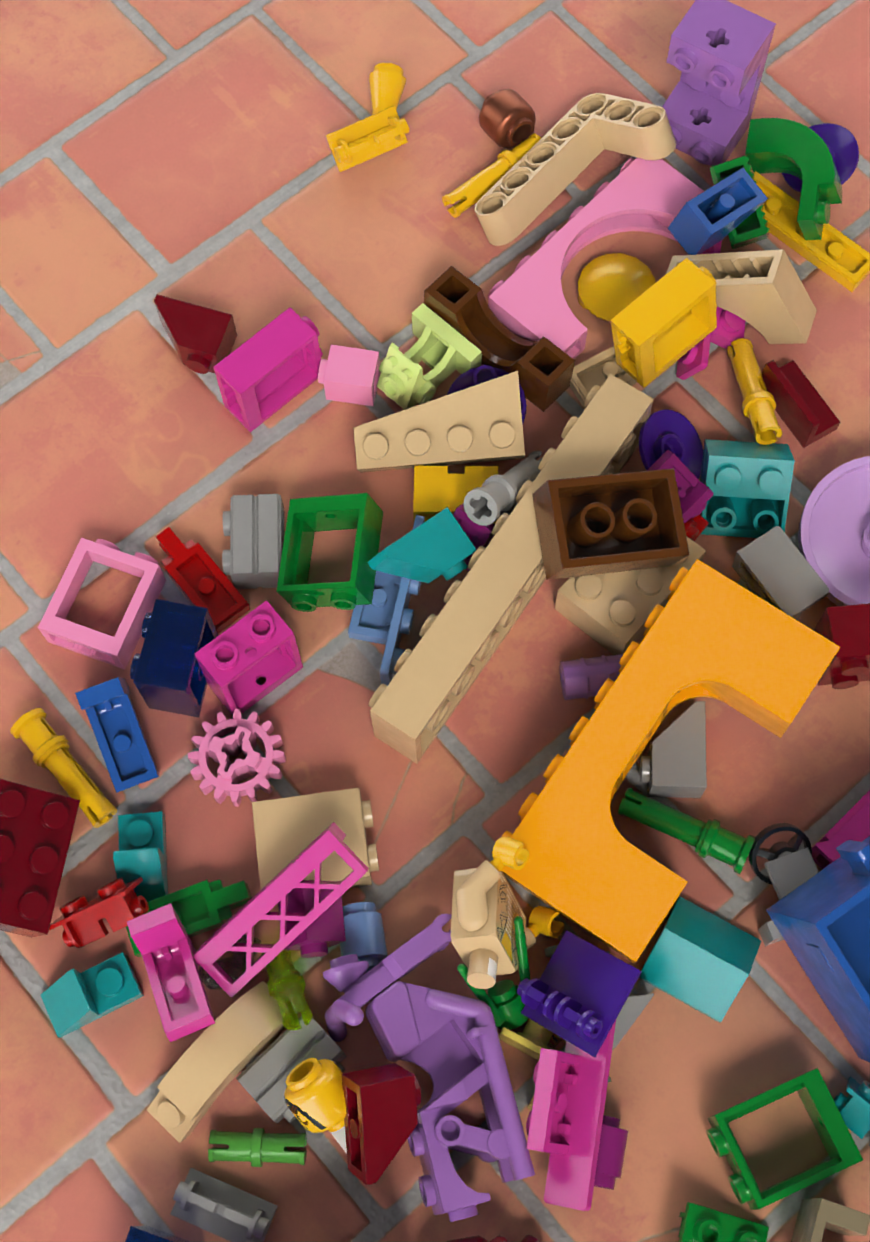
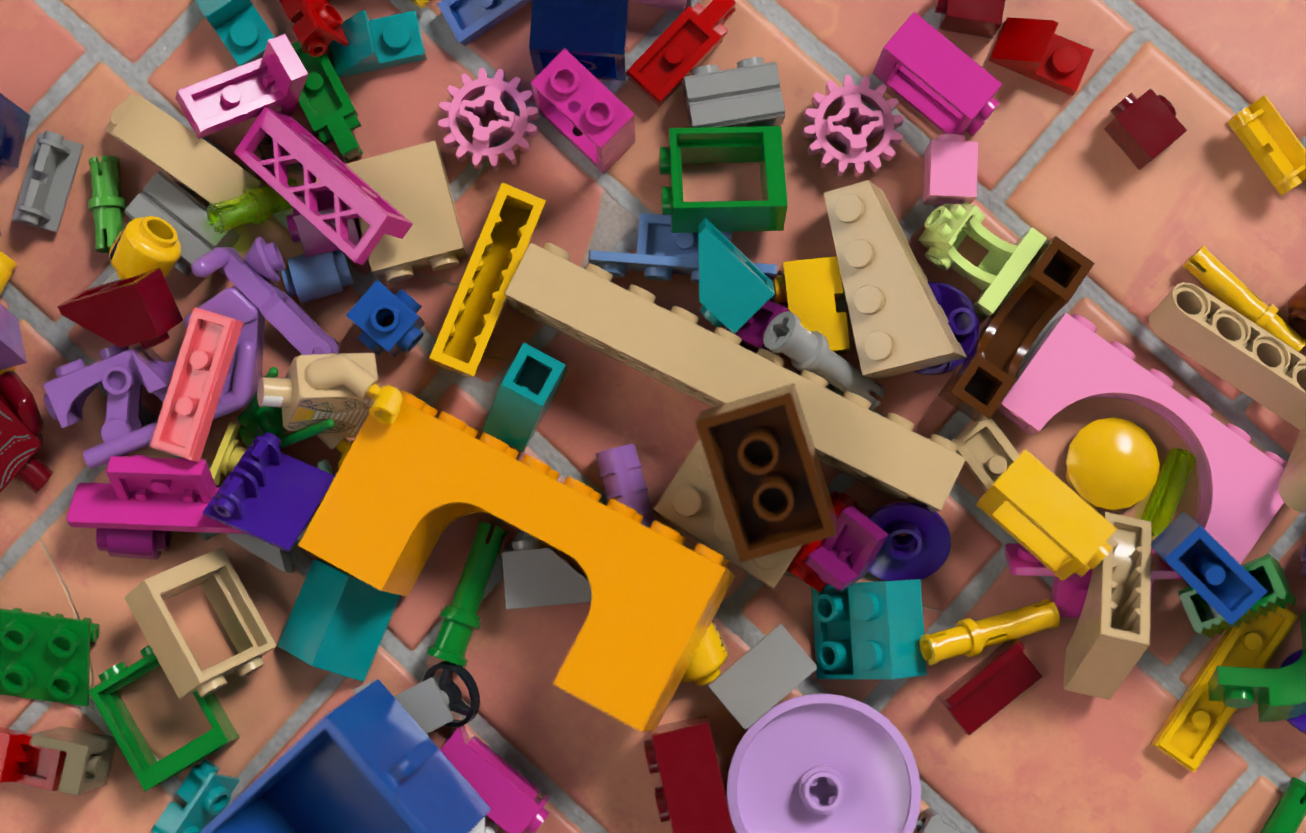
camera: 80 degrees right, 15 degrees up
none -> tan window [124,547,277,699]
none -> coral tile [149,307,244,462]
none -> blue brick [346,280,425,358]
none -> yellow brick [427,182,546,378]
none -> teal slope [482,342,568,453]
none -> bright pink gear [802,75,904,178]
none -> red slope [988,17,1094,96]
none -> dark red brick [1104,88,1187,170]
none -> clear neon green axle [1140,447,1196,538]

